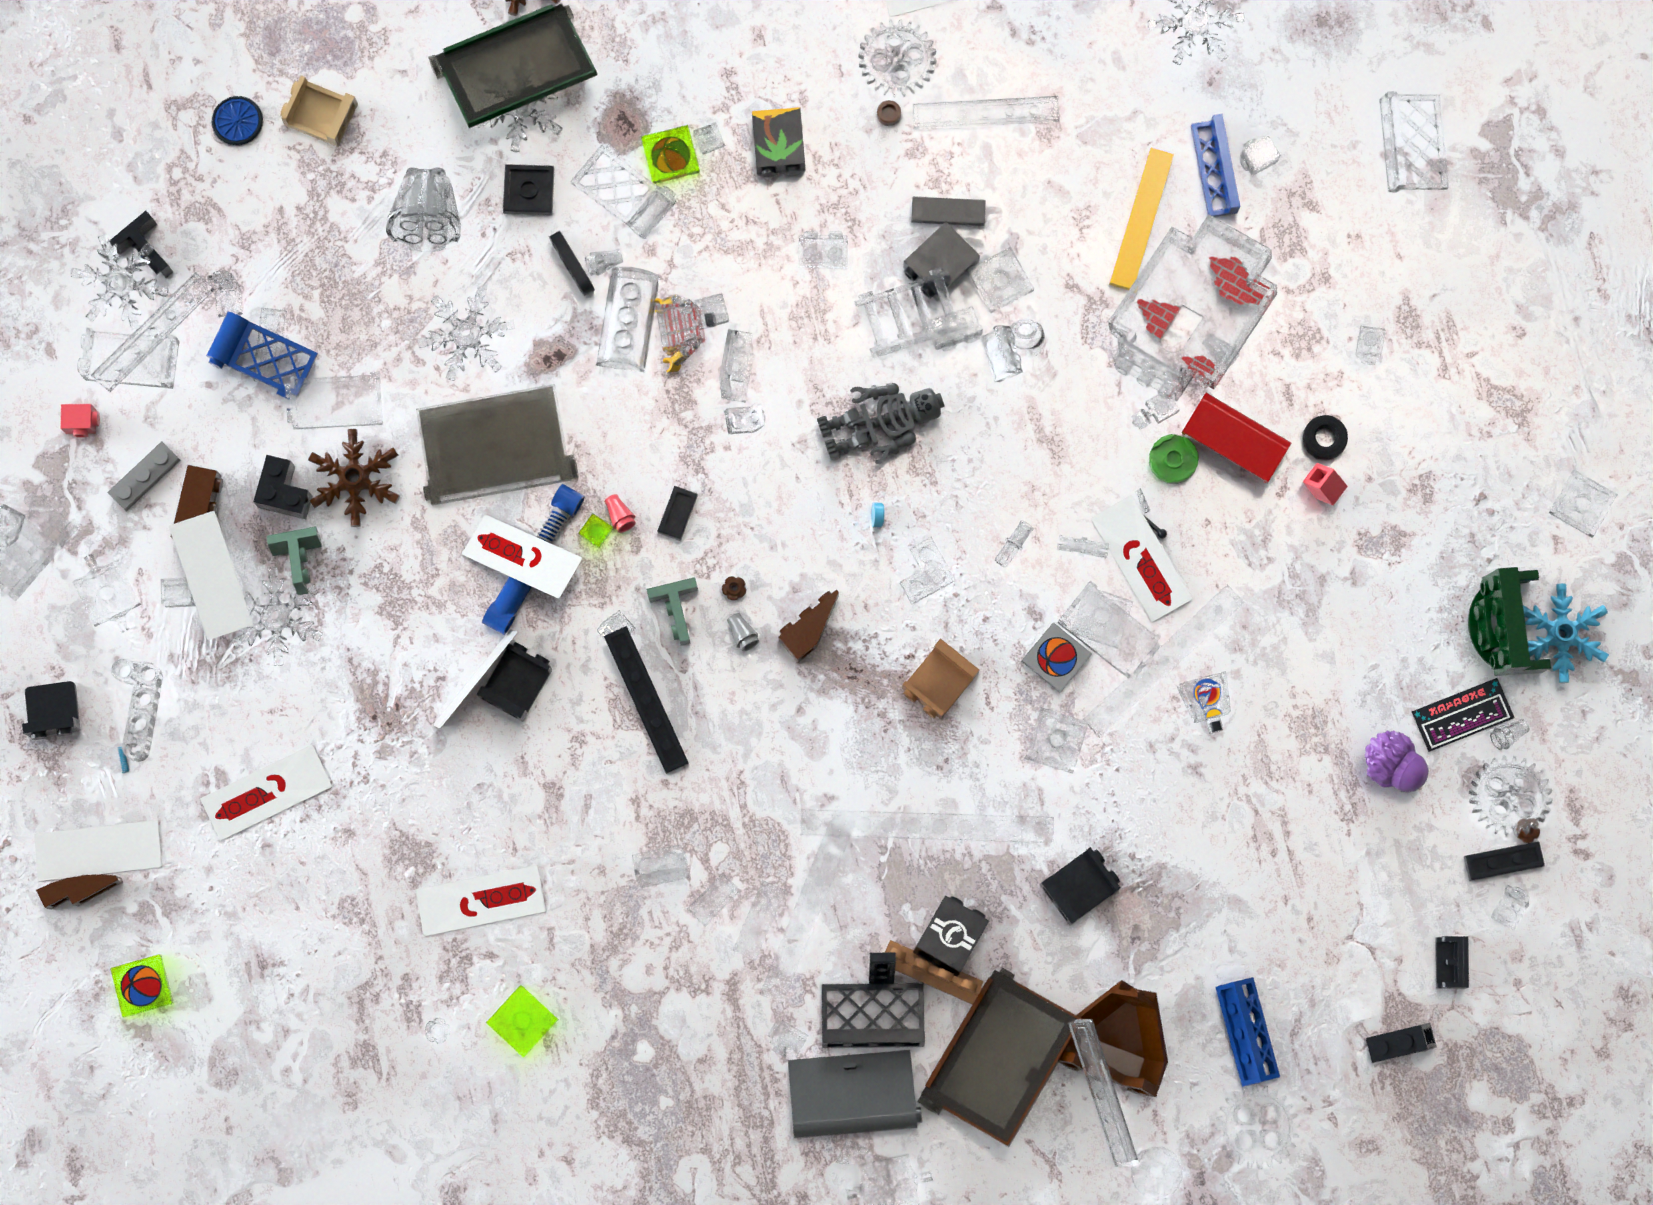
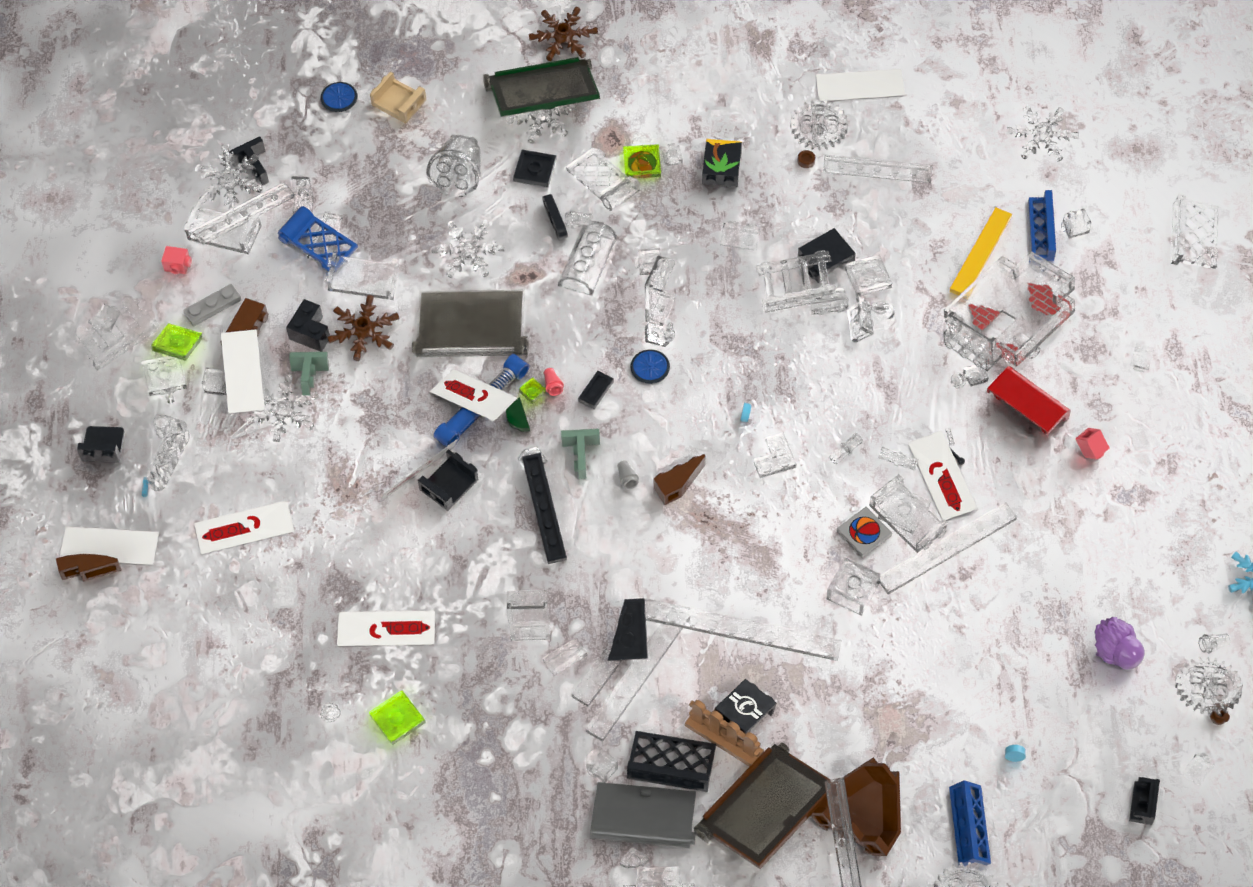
camera: 15 degrees right, 20 degrees down
tile [110,954,174,1018] -> none
clear torso [655,294,717,372] -> none
reddish brown plate [722,576,746,601] -> none
dark grey piece [817,383,945,464] -> none
black tile [869,952,896,984] -> none
medium nougat panel [902,638,980,719] -> none
tile [911,197,986,226] -> none
black panel [1040,847,1121,926] -> none
bright green tile [1149,434,1199,484] -> none
clear torso [1177,671,1231,734] -> none
black tyre [1303,415,1348,460] -> none
black bracket [1366,1022,1437,1063] -> none
black sticker [1411,678,1515,752] -> none
black tile [1464,841,1545,881] -> none
dark green piece [1468,567,1551,676] -> none
none -> clear neon green tile [151,323,202,361]
none -> dark green tile [506,397,530,432]
none -> black wing [607,598,648,661]
none -> blue wheel [630,349,670,384]
none -> medium azure tile [1005,745,1026,762]

